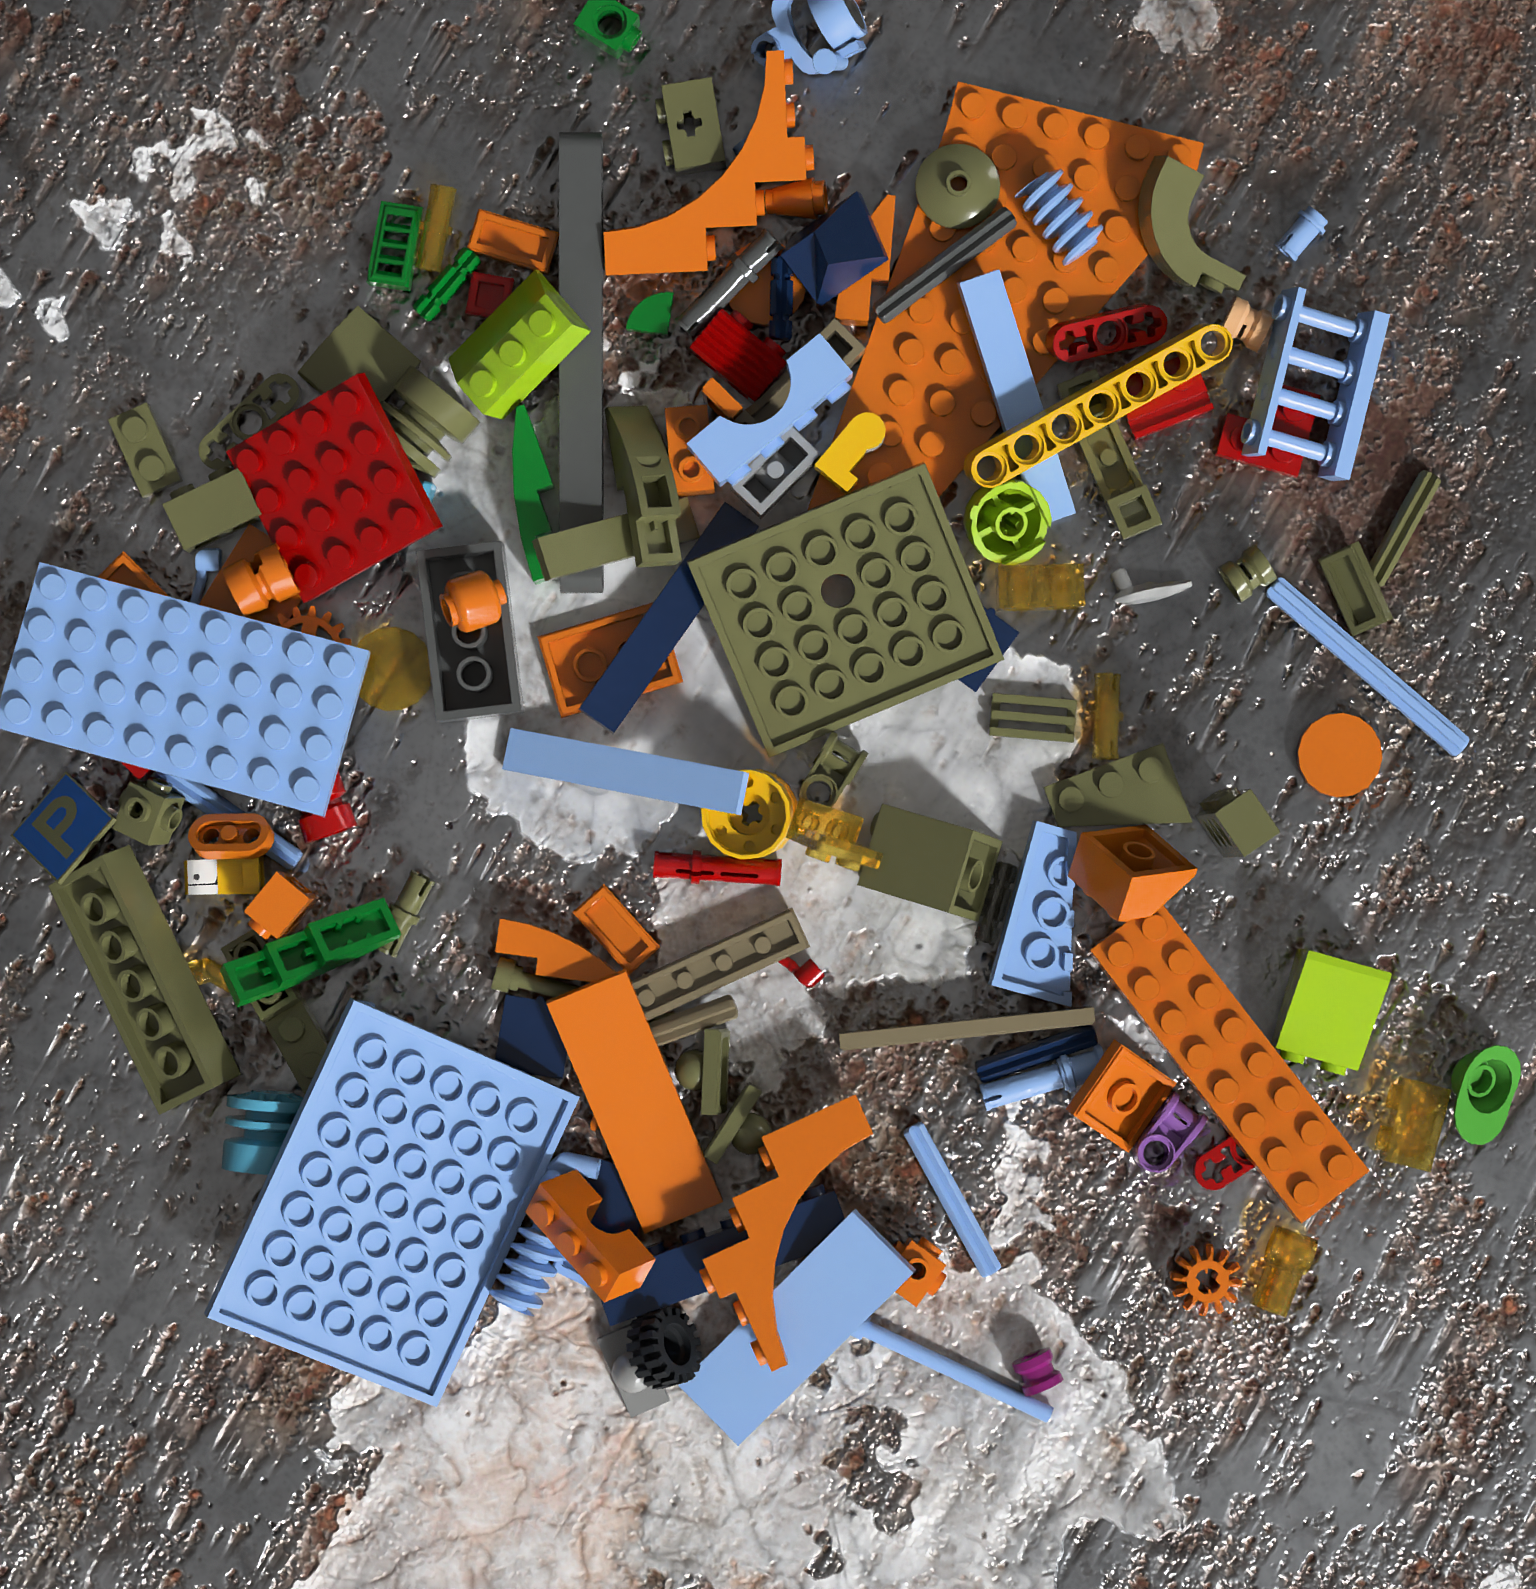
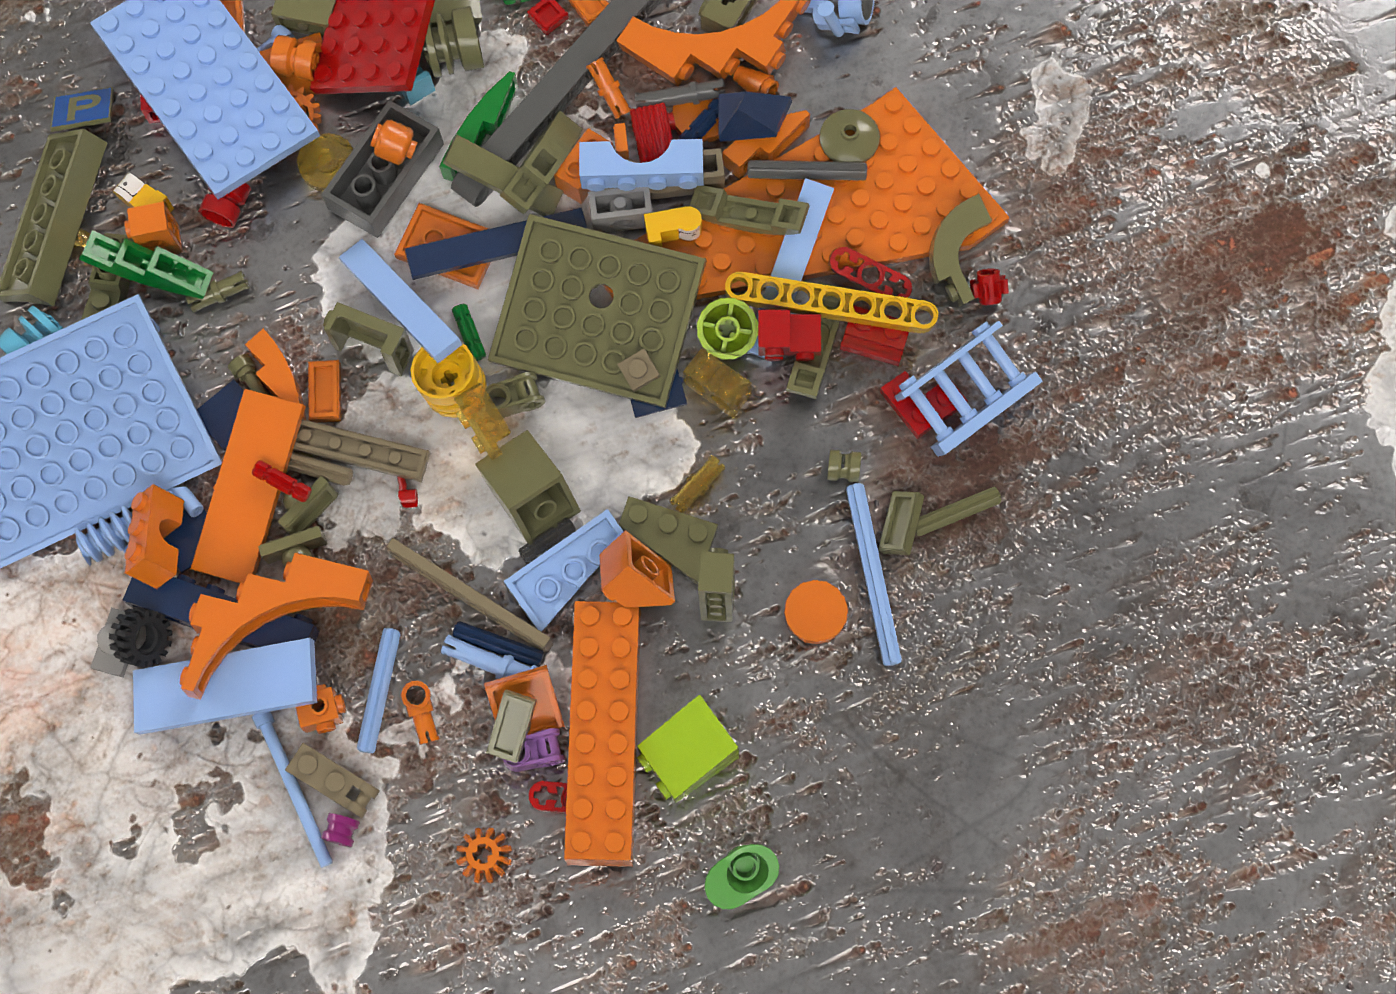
camera: 45 degrees right, 15 degrees down
olive brick [112,777,186,846] -> none
light blue axle [154,772,303,870] -> none
orange plate [188,813,274,859] -> none
lime slope [448,269,591,420] -> none
green tile [626,292,674,336] -> none
red pin [653,850,782,886] -> none
olive tile [989,693,1078,743] -> none
light blue piece [1015,169,1104,266] -> none
light grey bar [1110,568,1192,605] -> none
light nougat wheel [1222,296,1274,353] -> none
clear yellow piece [1250,1225,1318,1317] -> none
light blue pin [1274,206,1328,262] -> none
clear yellow bracket [1375,1076,1452,1172] -> none
none -> red axle [252,461,312,502]
none -> dark tan plate [285,743,380,819]
none -> olive panel [323,302,414,376]
none -> orange pin [401,681,440,745]
none -> green axle [452,303,486,361]
none -> tile [486,689,537,763]
none -> orange pin [586,57,631,119]
none -> dark tan plate [617,349,661,392]
none -> olive slope [689,186,810,235]
none -> red brick [758,310,821,361]
none -> red gear [970,268,1009,305]

